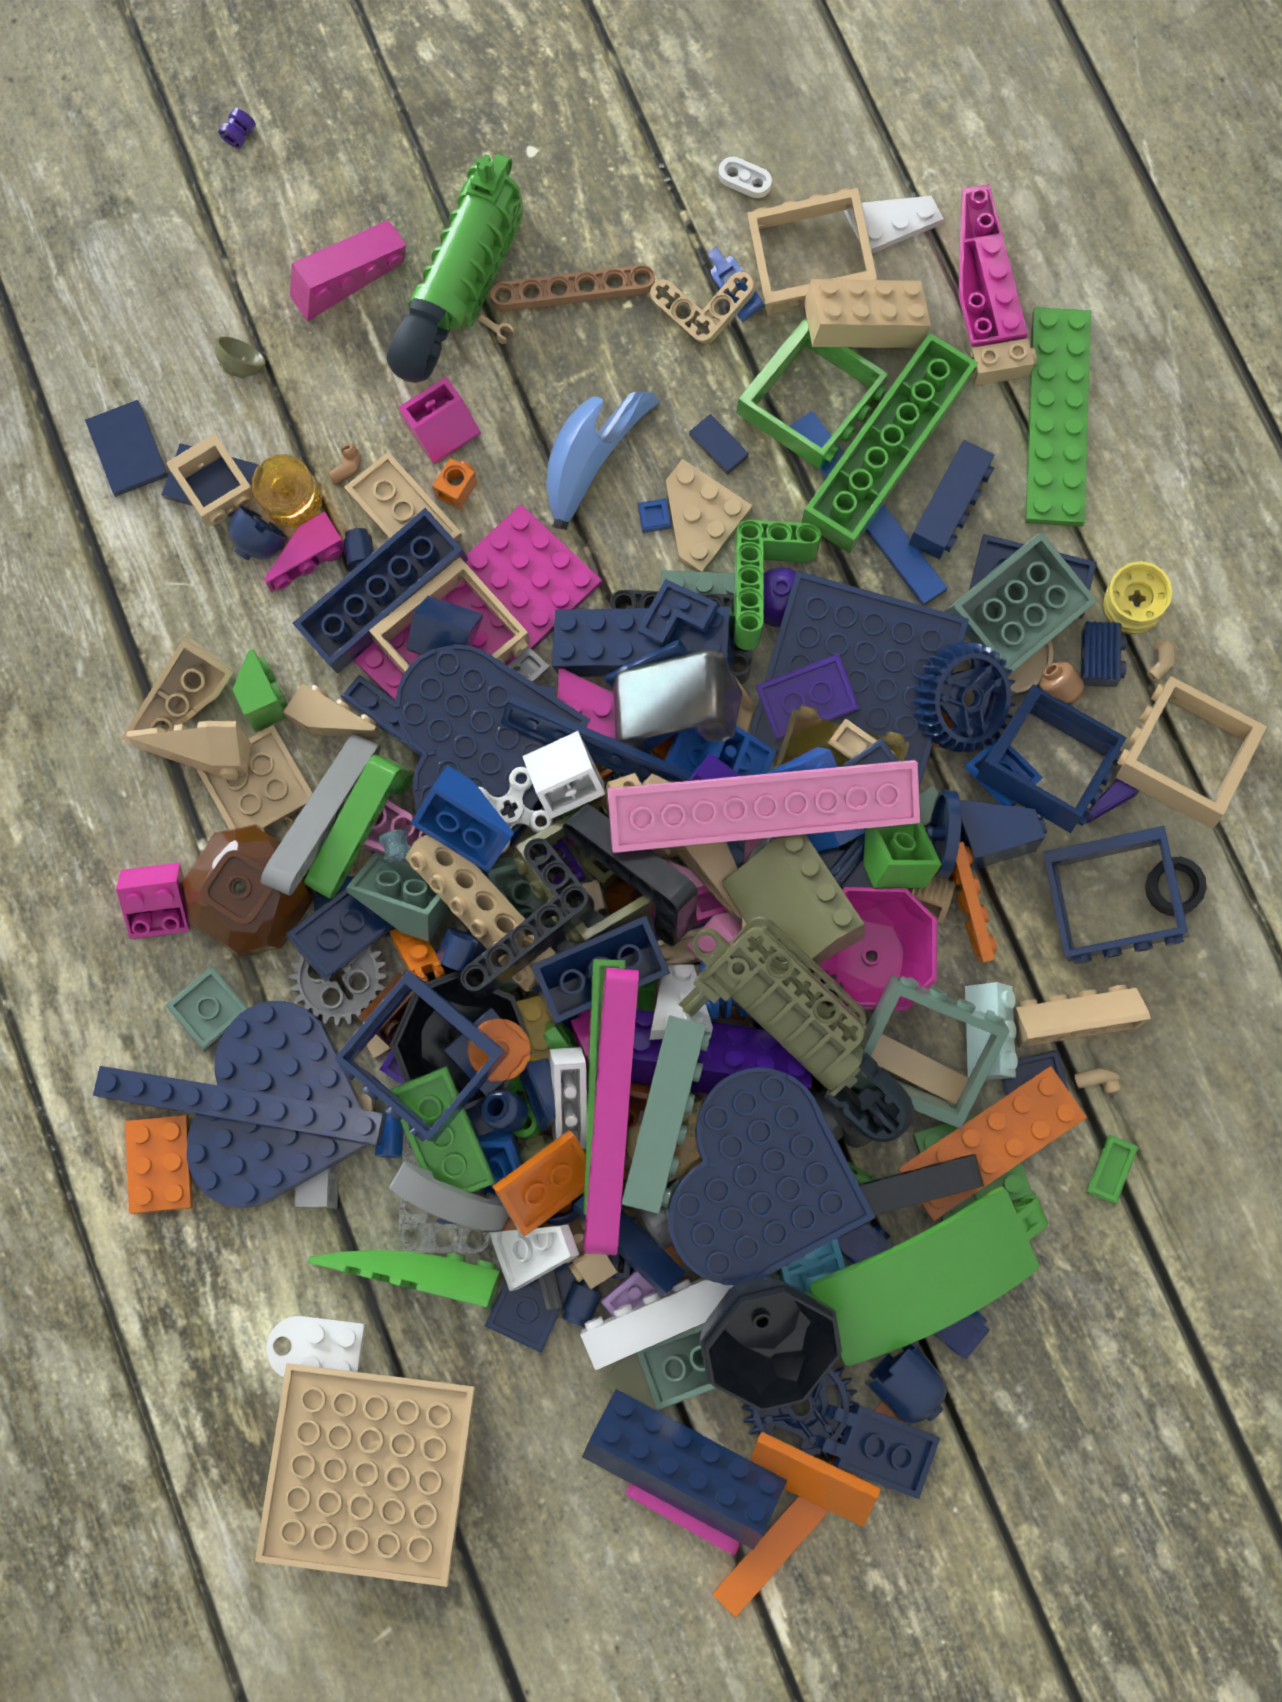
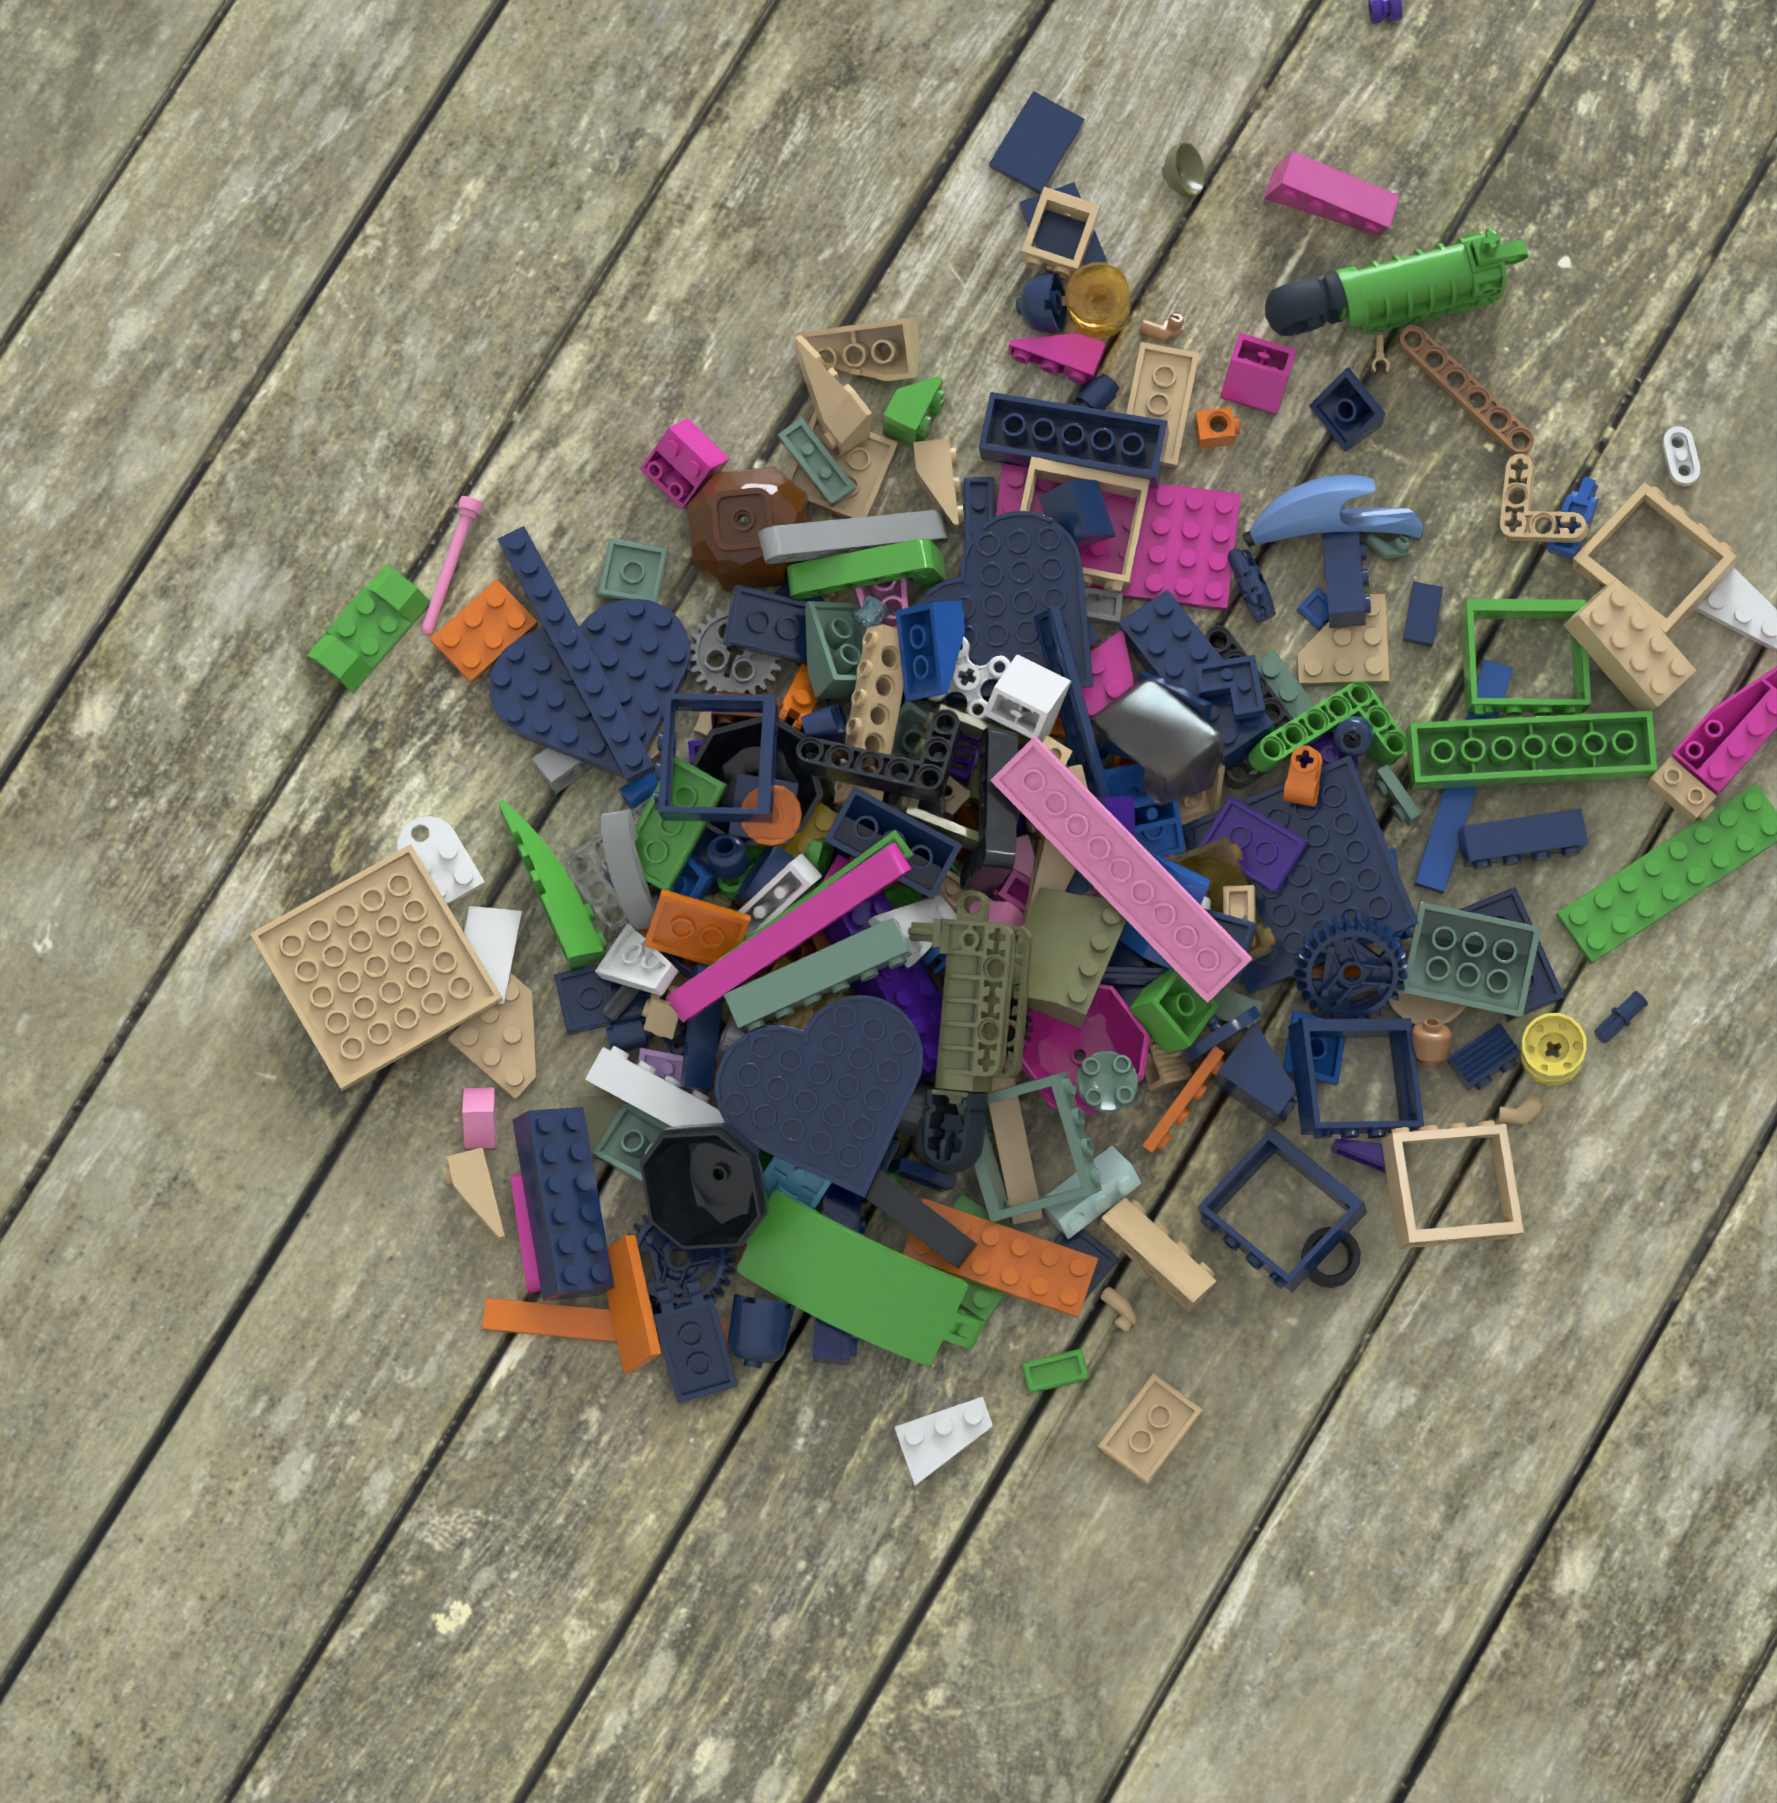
camera: 45 degrees right, 0 degrees up
none -> bright green piece [306,566,430,694]
none -> bright pink piece [421,496,484,635]
none -> tan slope [443,1147,506,1243]
none -> tan plate [447,972,537,1101]
none -> bright pink slope [462,1087,496,1150]
none -> white sticker [464,906,522,1004]
none -> sand green plate [778,417,856,507]
none -> dark blue tile [887,1157,957,1192]
none -> white wing [894,1397,993,1487]
none -> sand green dish [1076,1051,1138,1113]
none -> tan tile [1097,1373,1203,1485]
none -> dark blue hinge [1227,549,1276,622]
none -> orange piece [1283,746,1323,807]
none -> dark blue slope [1309,367,1386,452]
none -> dark blue brick [1322,531,1371,628]
none -> dark blue head [1333,716,1374,758]
none -> sand green arm [1364,532,1410,559]
none -> sand green plate [1374,764,1422,827]
none -> dark blue axle [1594,991,1648,1044]

